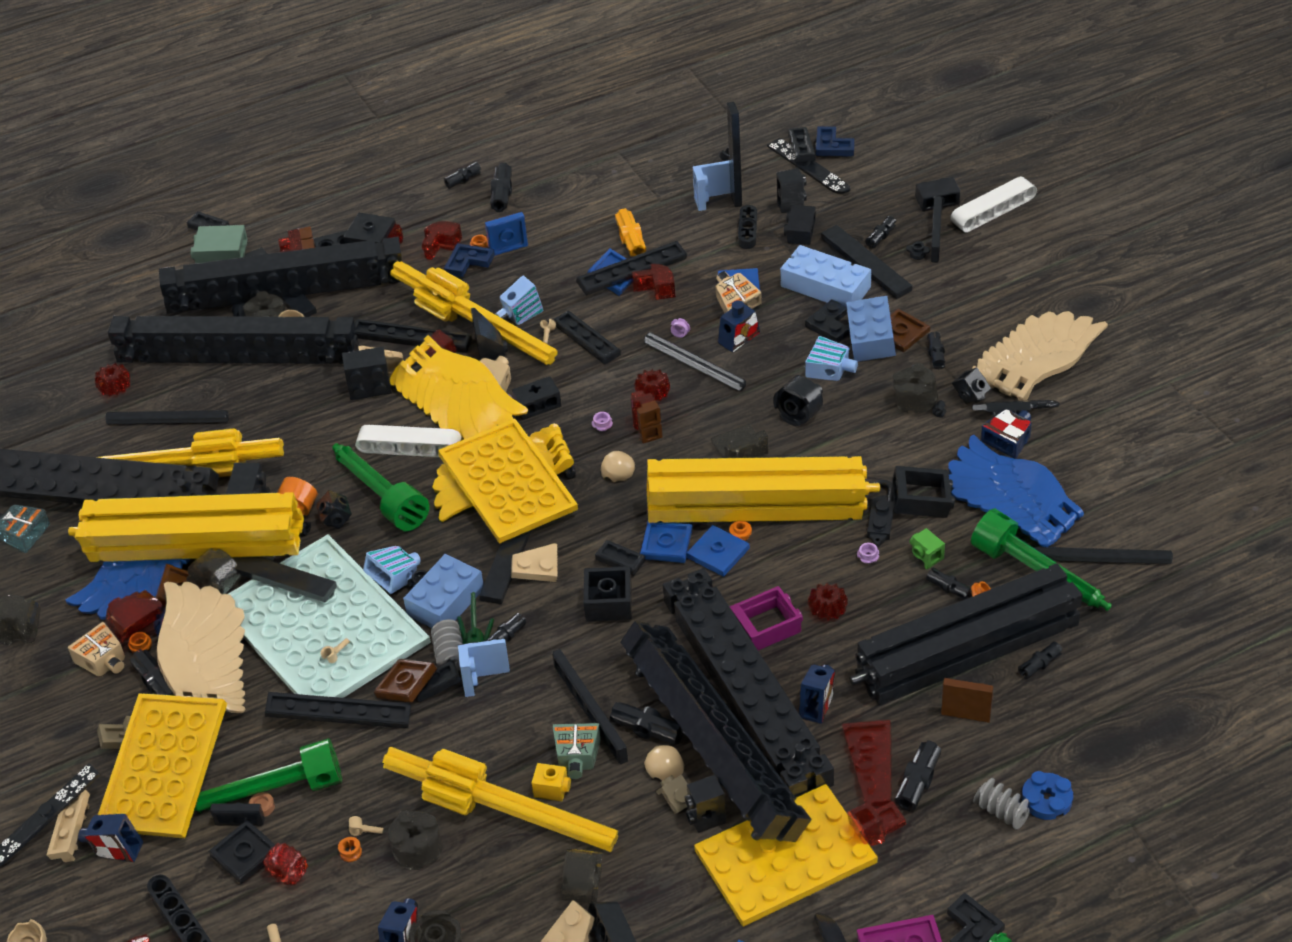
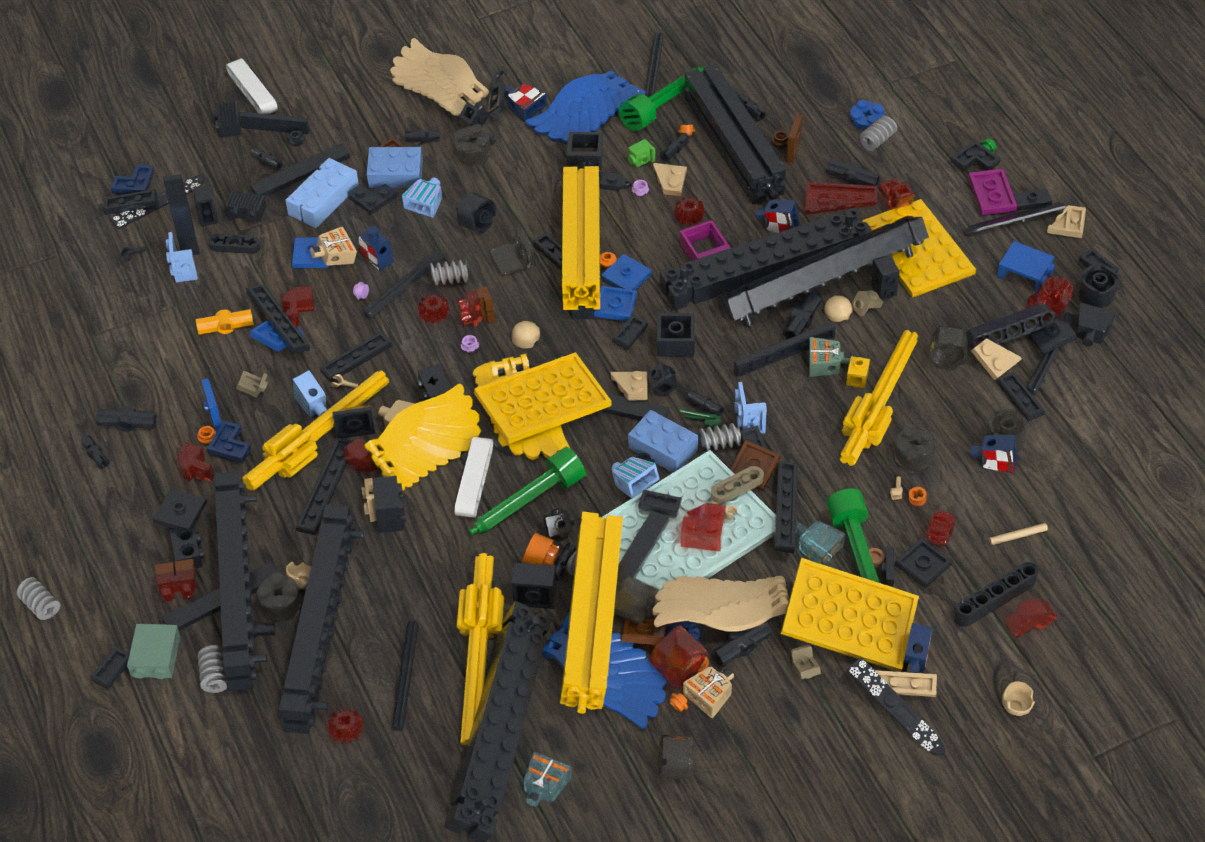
camera: 90 degrees left, 5 degrees up
none -> light grey piece [17,577,61,620]
none -> dark tan bracket [236,371,268,398]
none -> light grey piece [430,260,468,285]
none -> black plate [638,490,682,517]
none -> black brick [648,363,678,397]
none -> tan wing [653,163,687,196]
none -> orange plate [669,693,688,712]
none -> clear red slope [681,503,726,551]
none -> dark tan plate [711,466,764,503]
none -> clear light blue torso [796,521,845,565]

